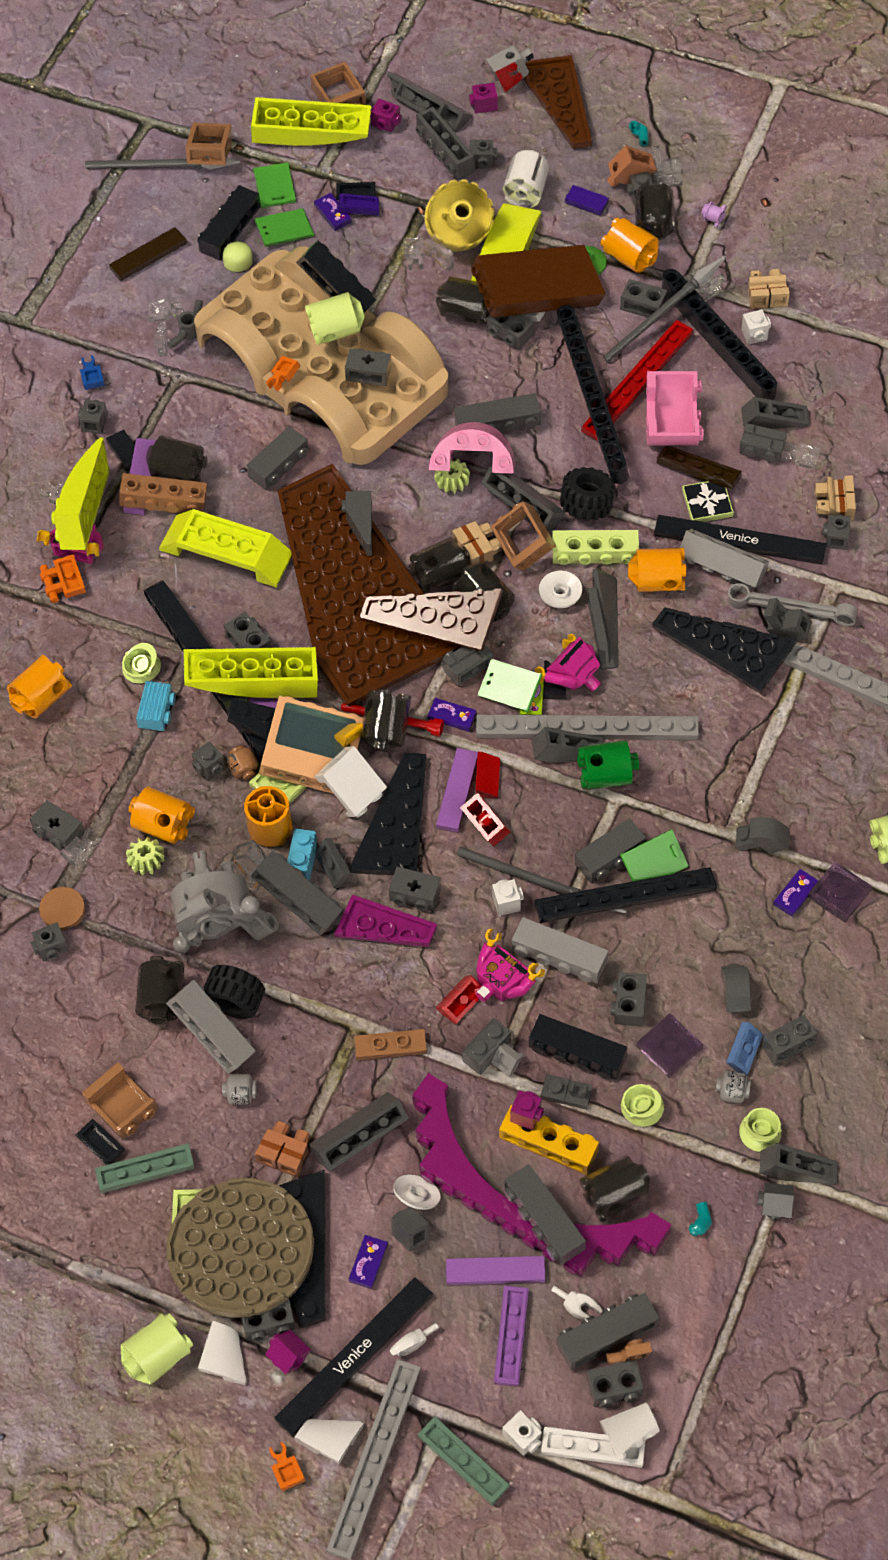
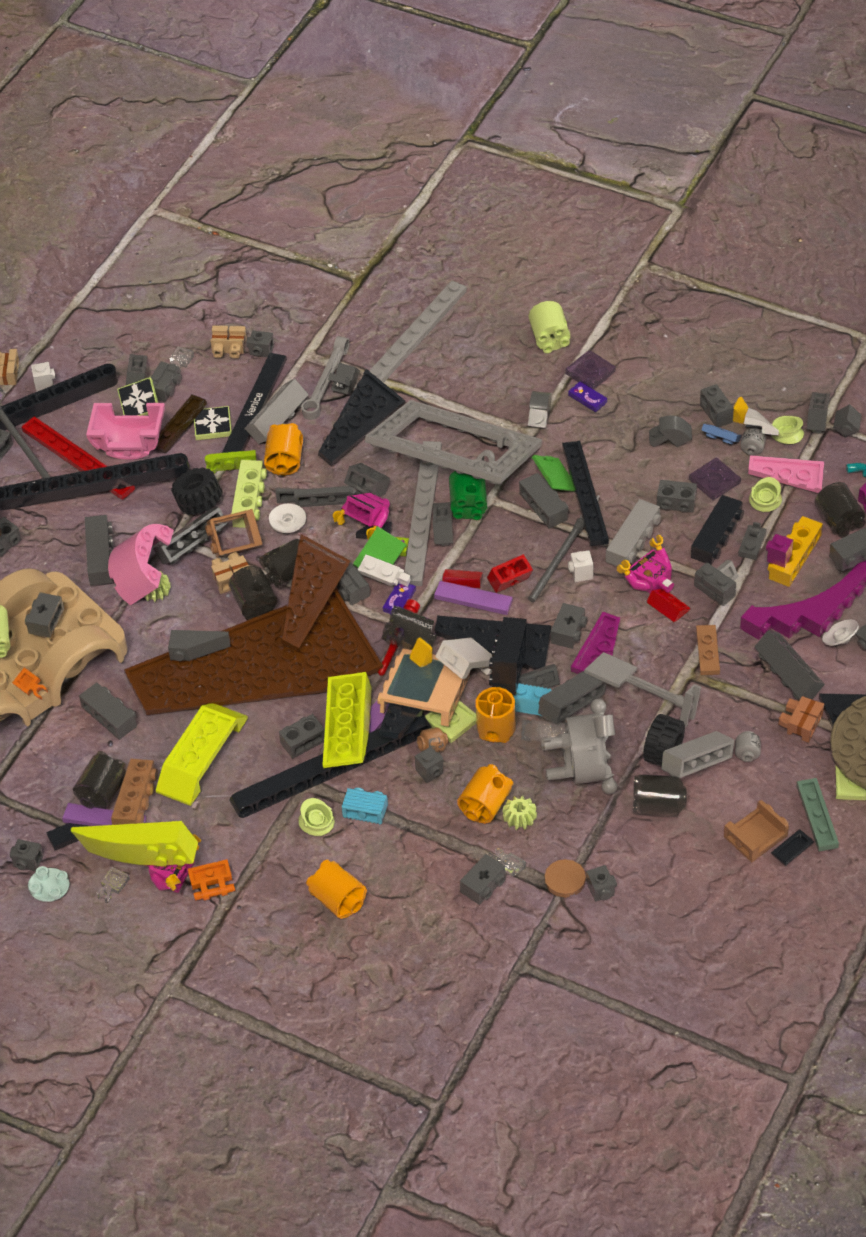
camera: 85 degrees left, 10 degrees down
none -> light aqua dish [28,866,69,902]
none -> tile [117,377,158,416]
none -> lime plate [205,450,257,474]
none -> dark grey brick [344,463,390,497]
none -> white hinge [358,555,411,587]
none -> light grey plate [365,400,542,484]
none -> black brick [489,617,527,696]
none -> light grey piece [584,652,701,728]
none -> yellow slope [733,397,749,424]
none -> white slope [744,408,779,435]
none -> bright pink wing [748,456,824,494]

